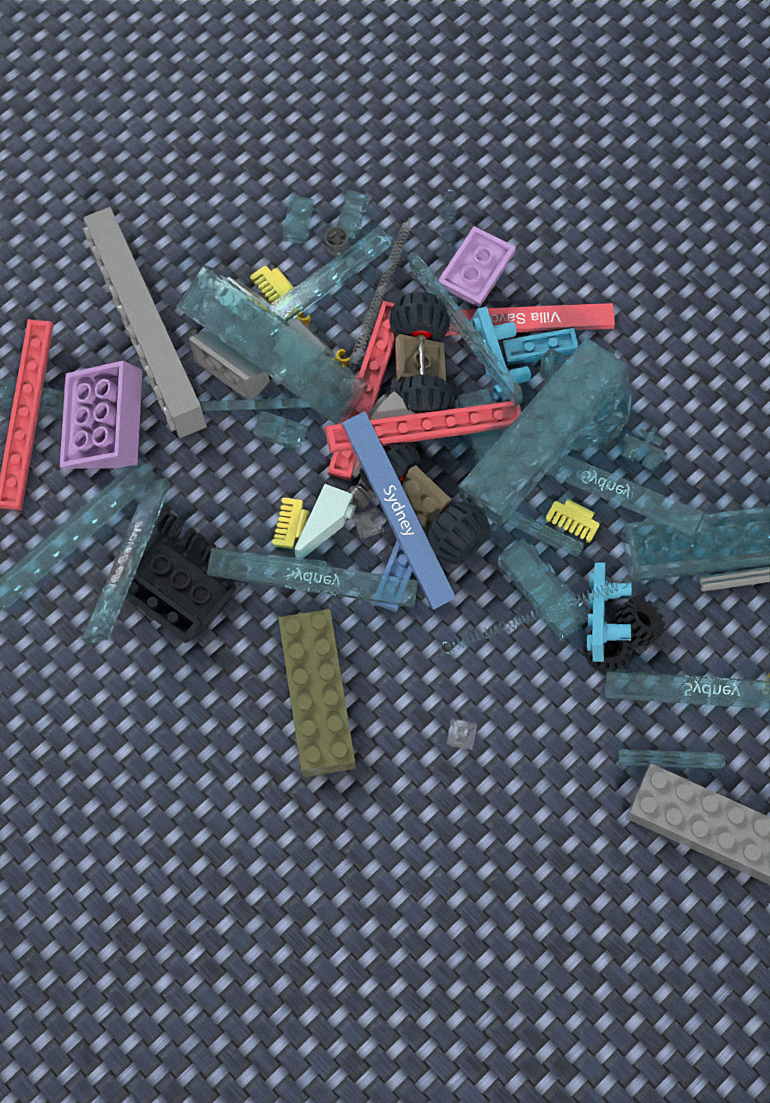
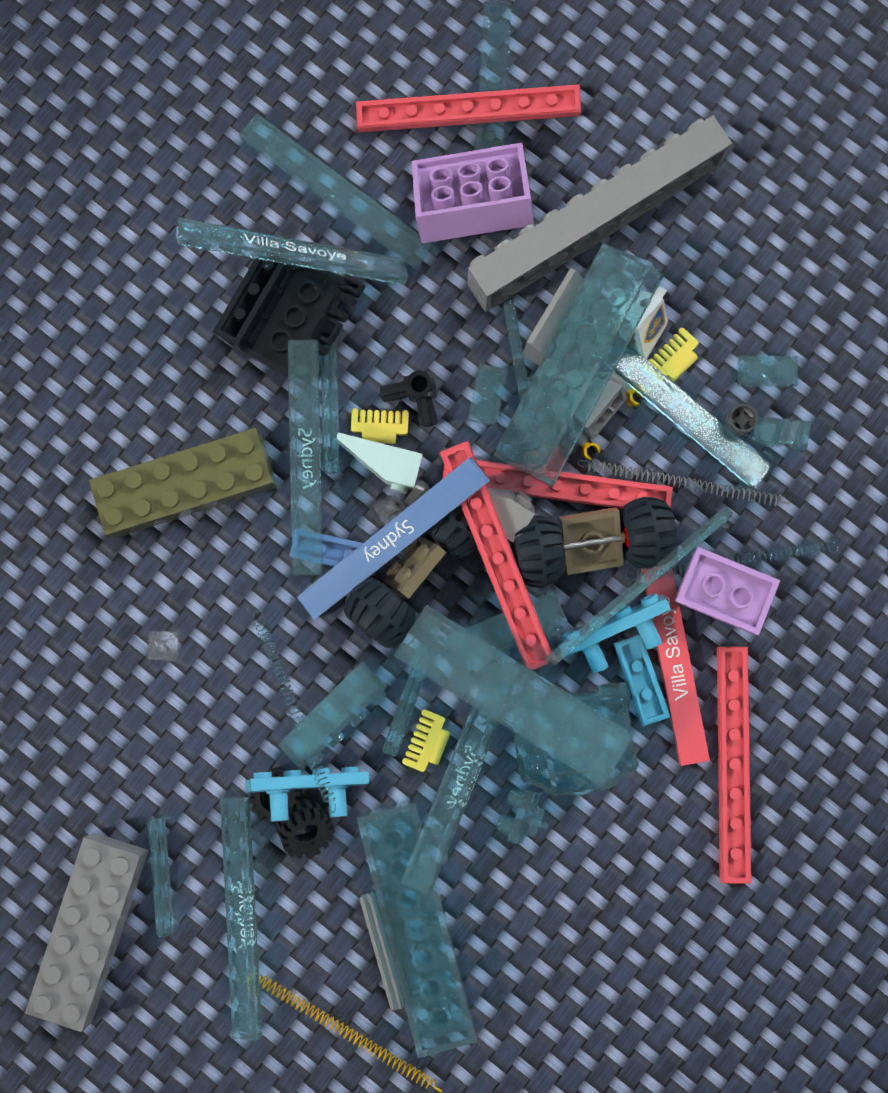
camera: 85 degrees right, 15 degrees up
none -> black axle [380,370,438,427]
none -> coral tile [717,647,751,884]

